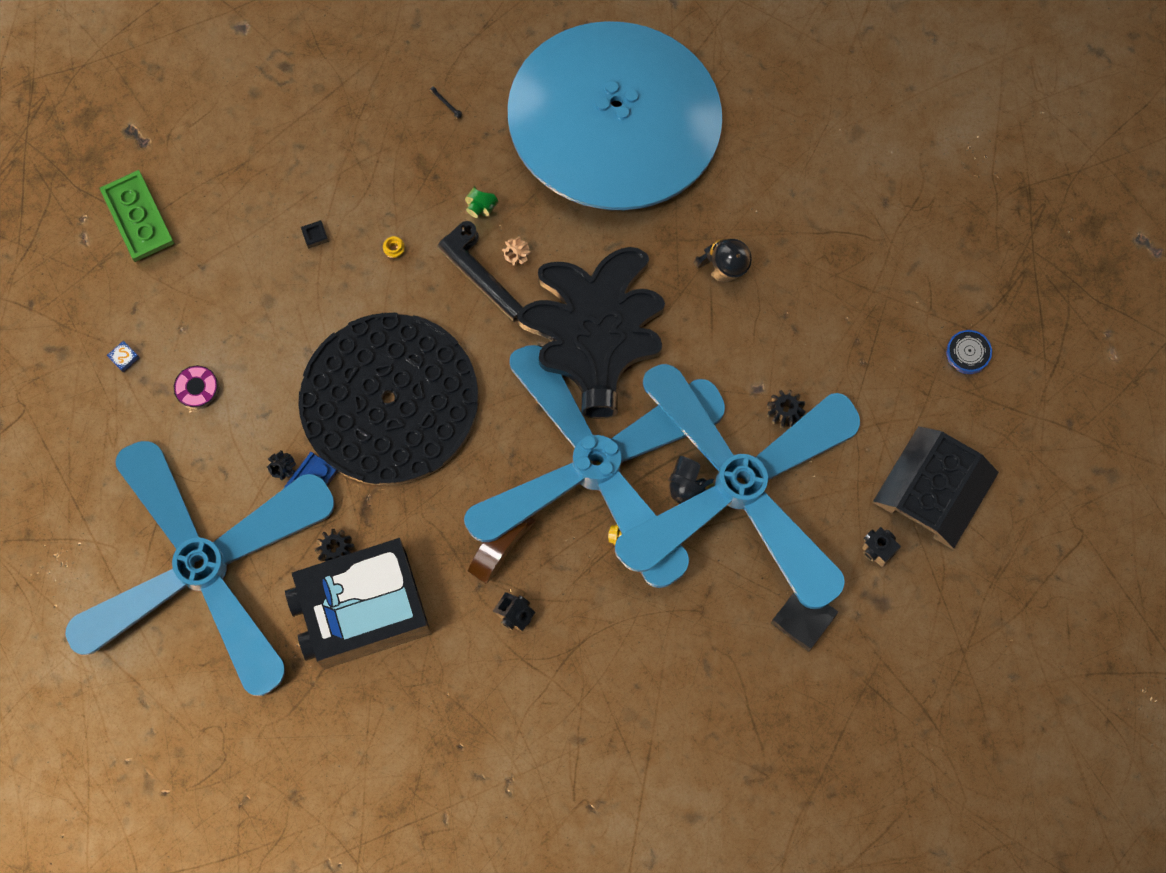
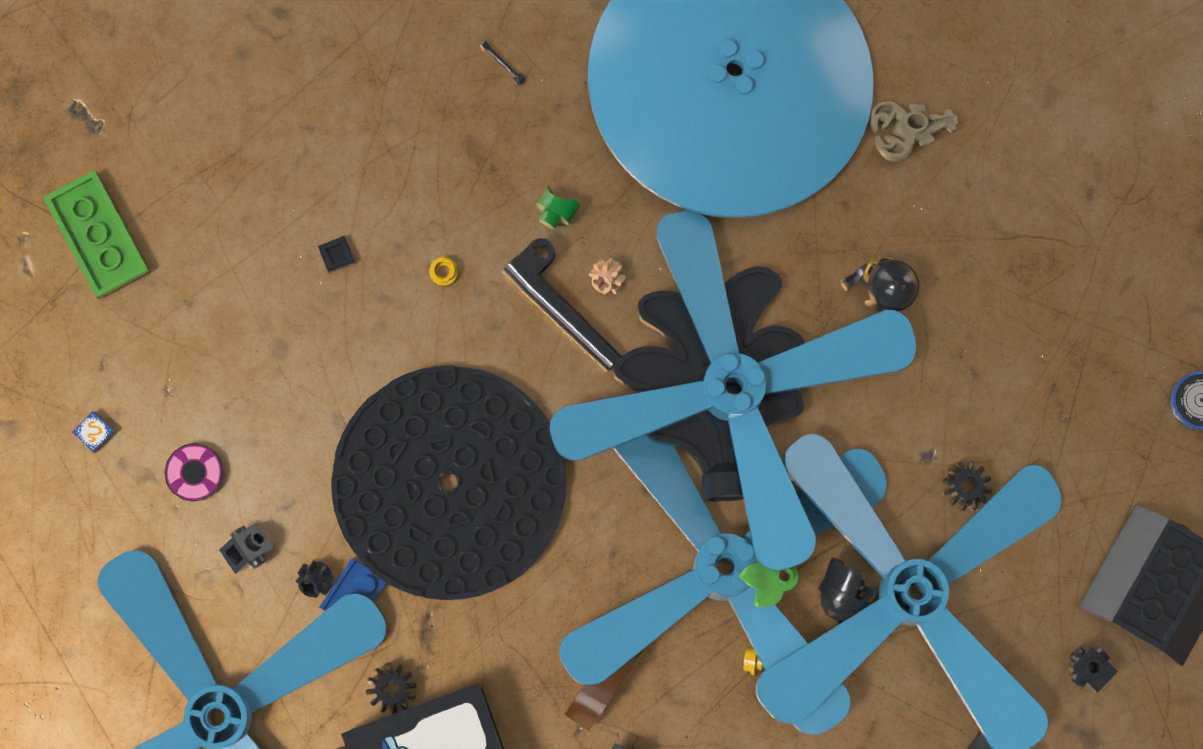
camera: 10 degrees left, 10 degrees up
none -> black brick [219,524,274,574]
none -> dark azure piece [550,211,916,571]
none -> bright green plate [739,556,798,608]
none -> dark tan animal [870,101,958,162]

